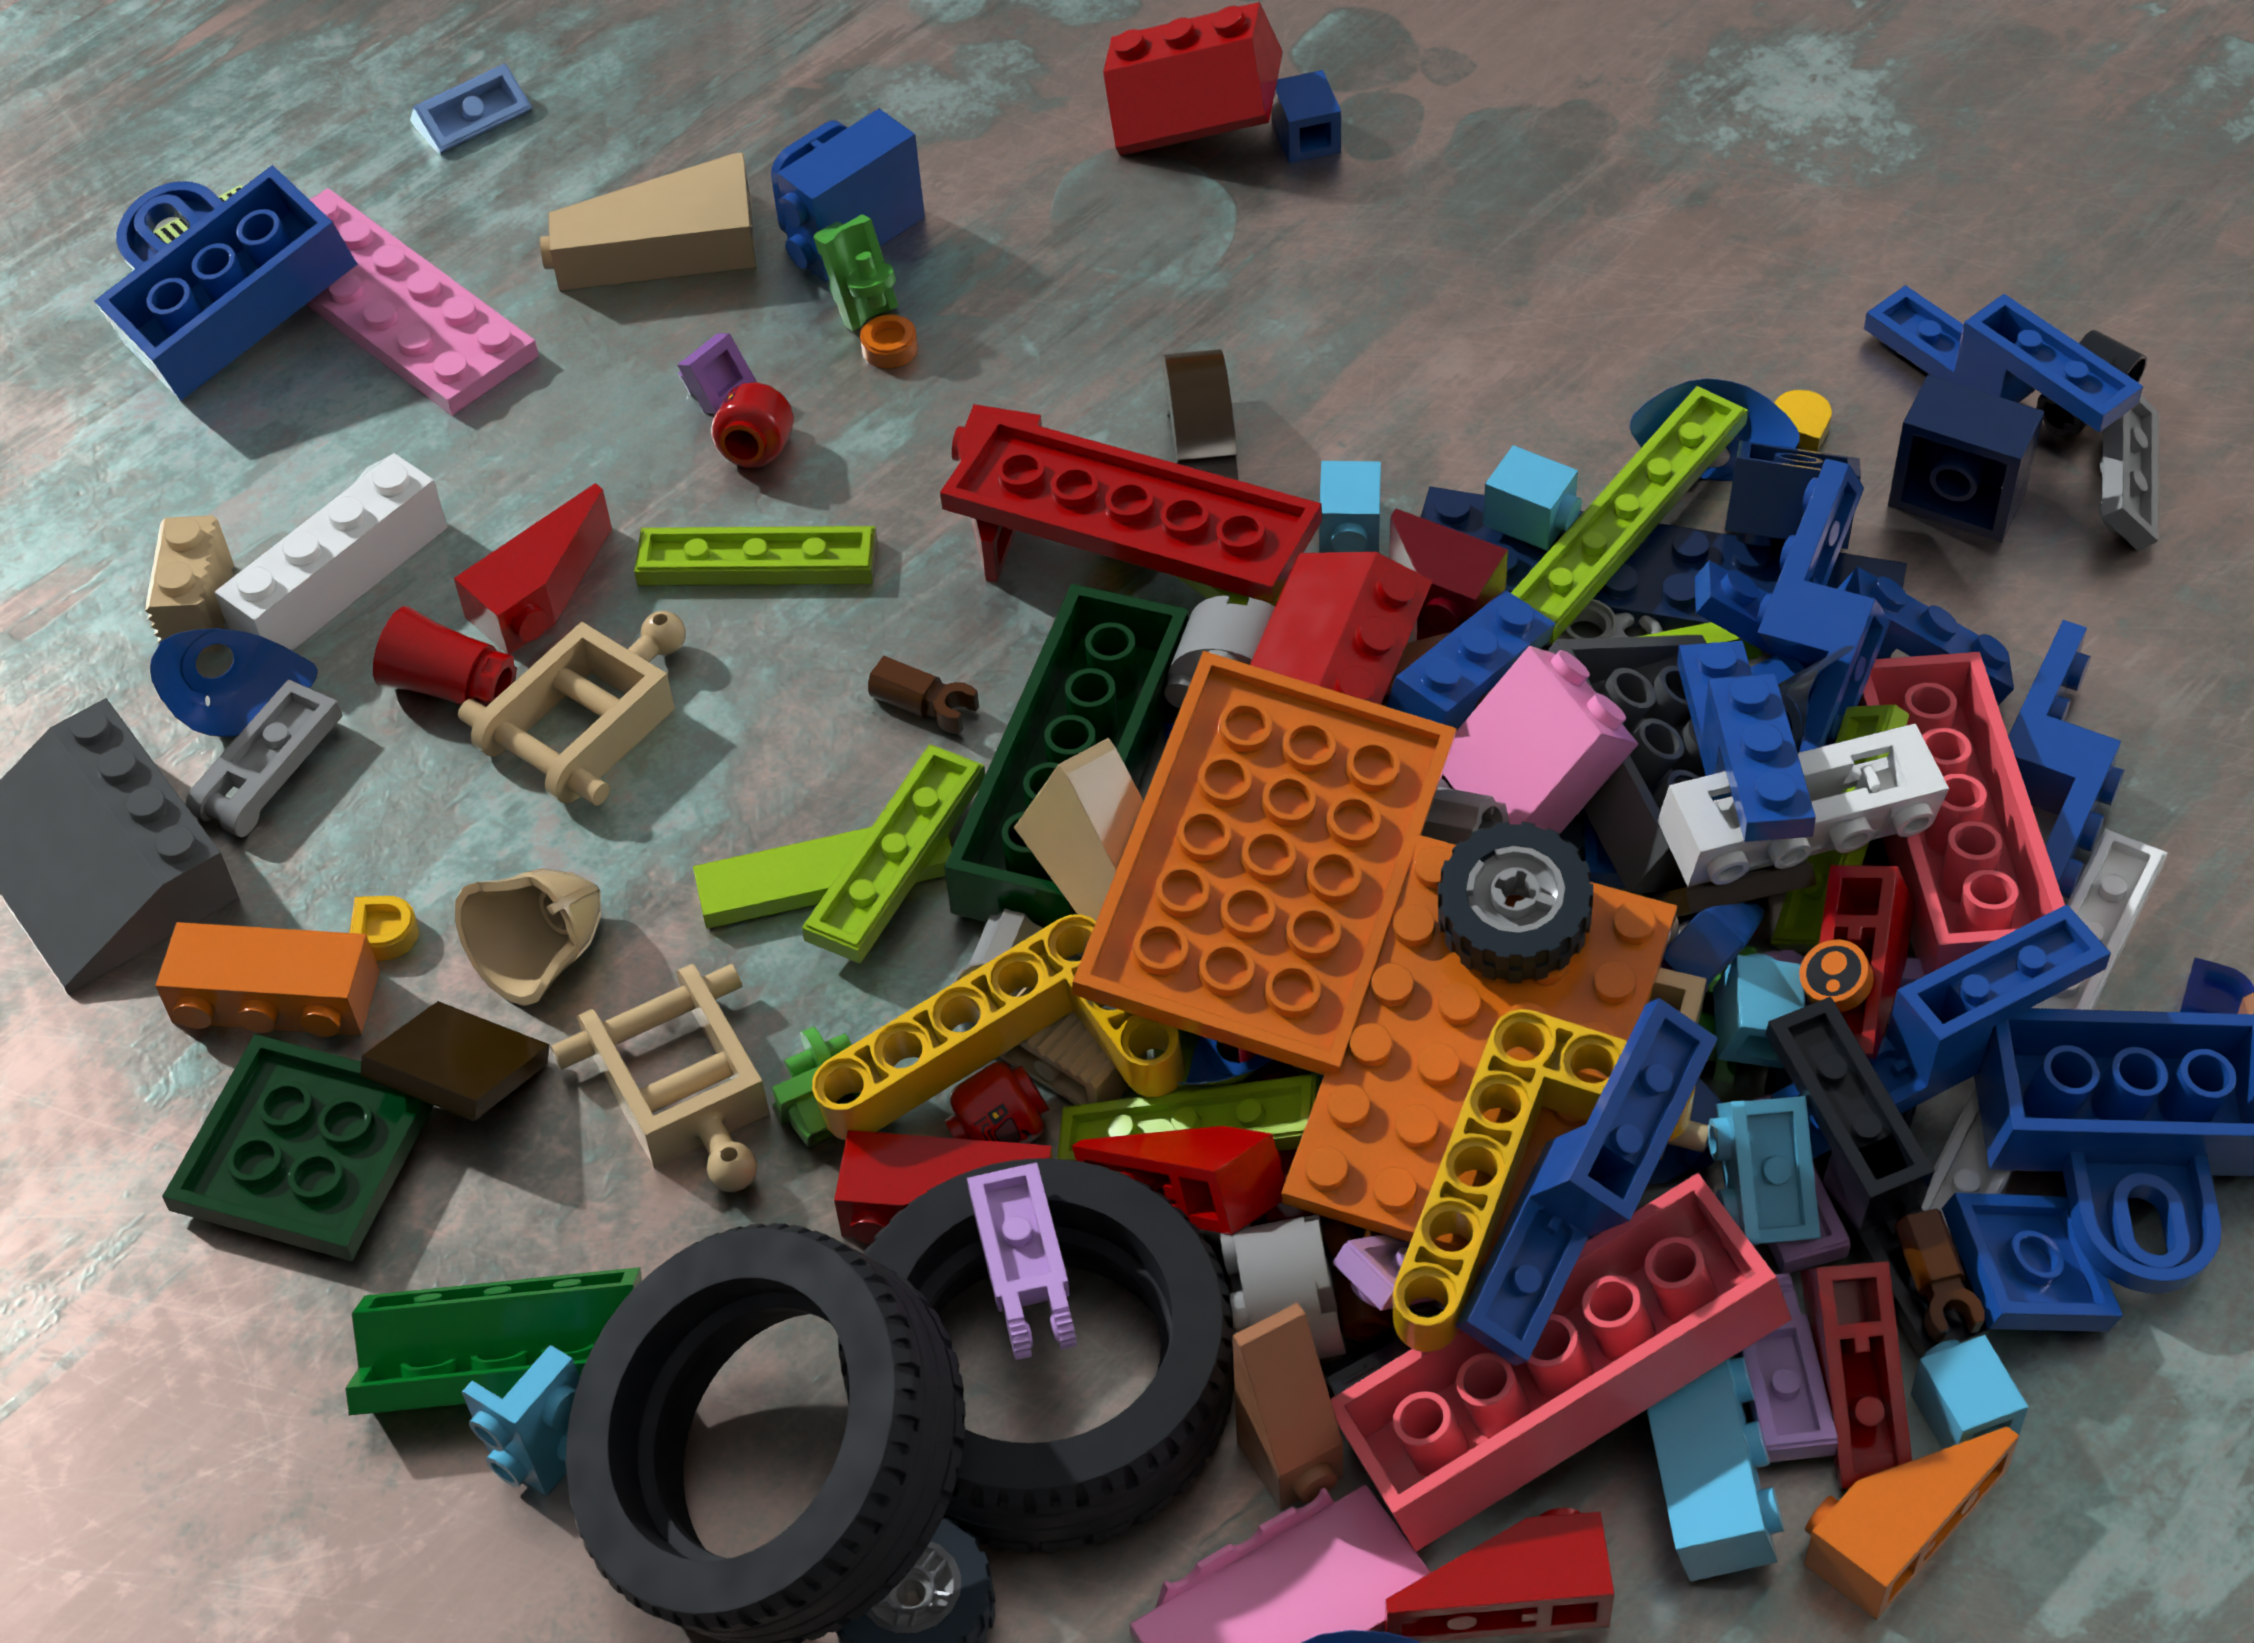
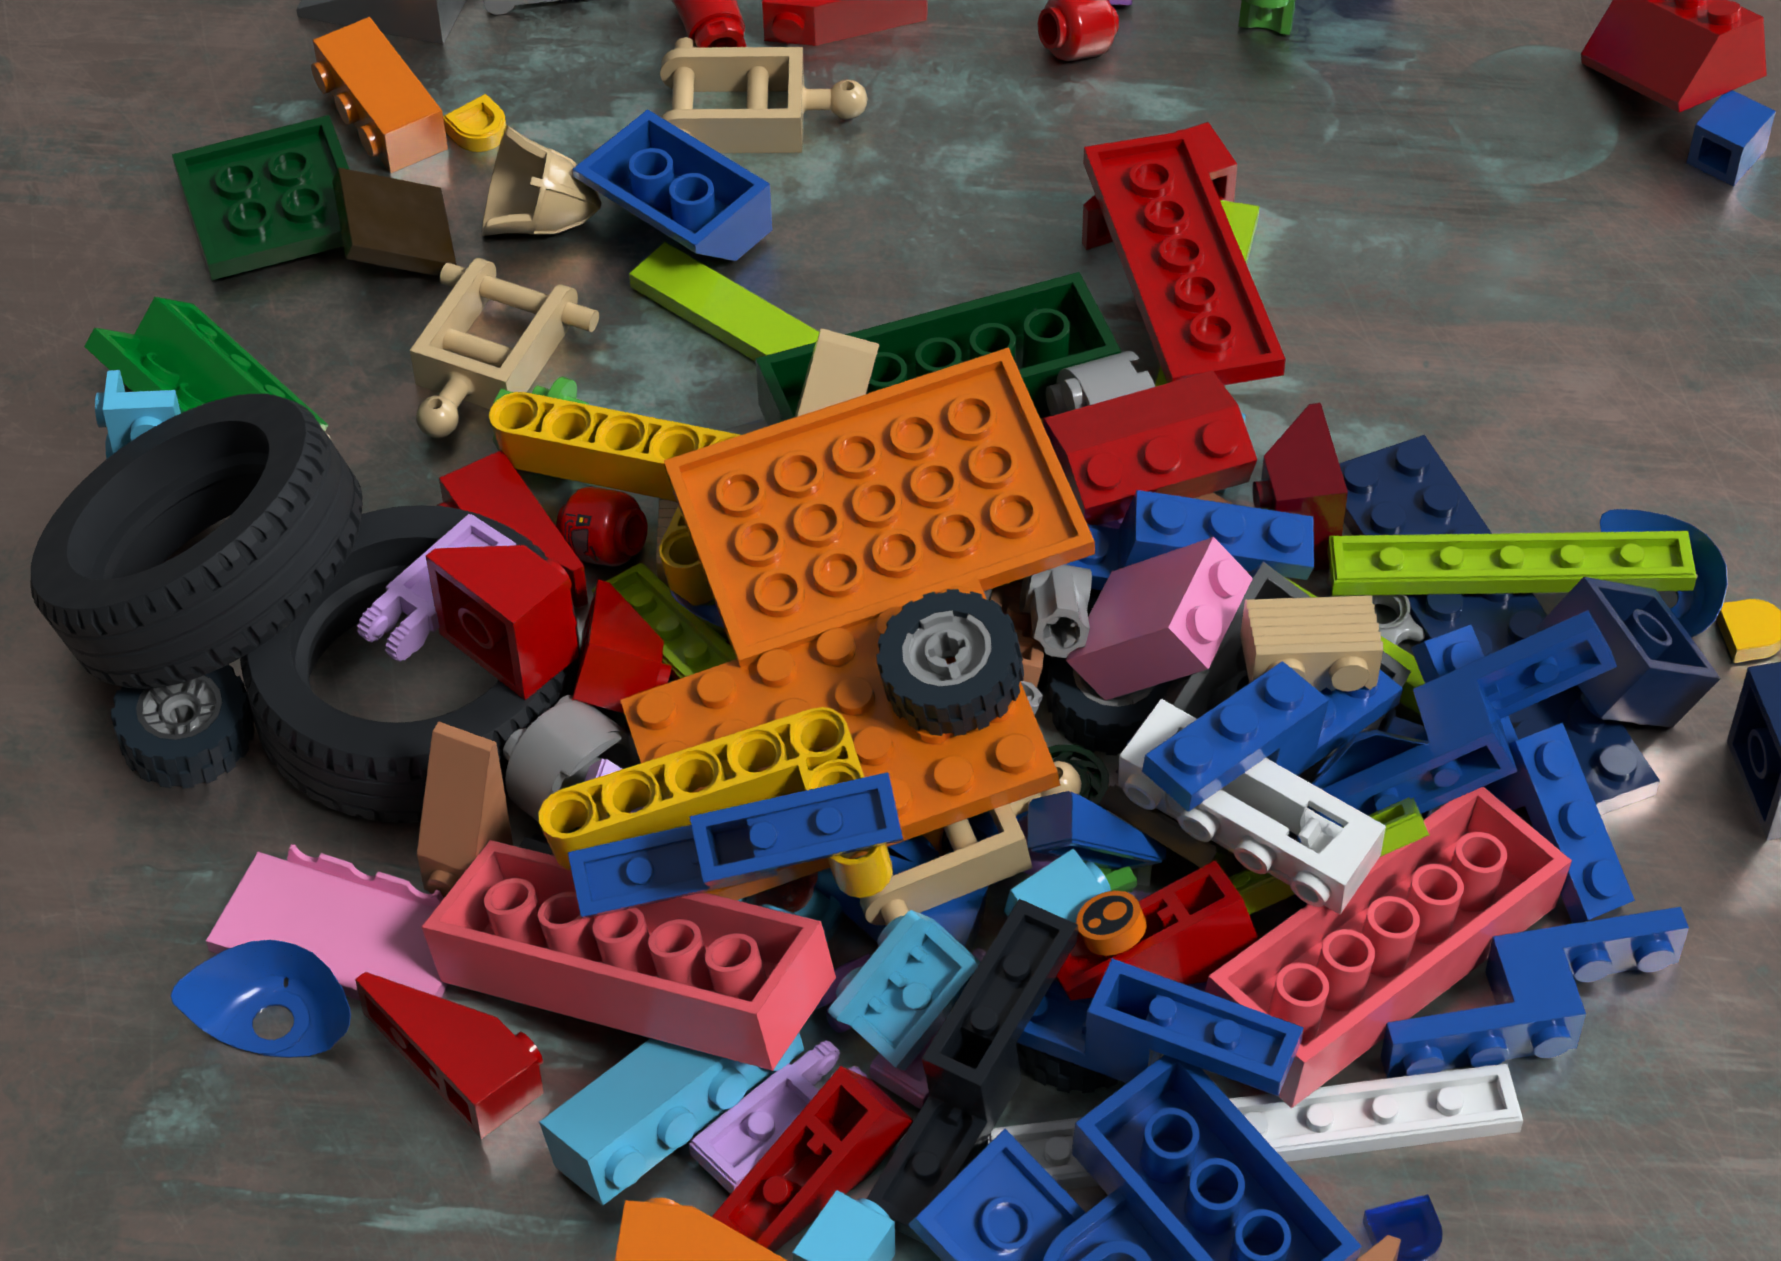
camera: 50 degrees right, 0 degrees up
lime tile [634,526,878,586] -> none
lime tile [802,744,985,964] -> none
orange tile [860,315,918,369] -> none
reddish brown bar [868,655,979,734] -> none
dark brown arch [1162,349,1239,481] -> none
medium azure brick [1319,461,1381,553] -> none
medium azure brick [1483,445,1582,551] -> none
reddish brown bar [1894,1208,1985,1342] -> none
none -> red slope [425,545,579,700]
none -> blue slope [573,109,773,261]
none -> tan brick [1240,595,1383,692]

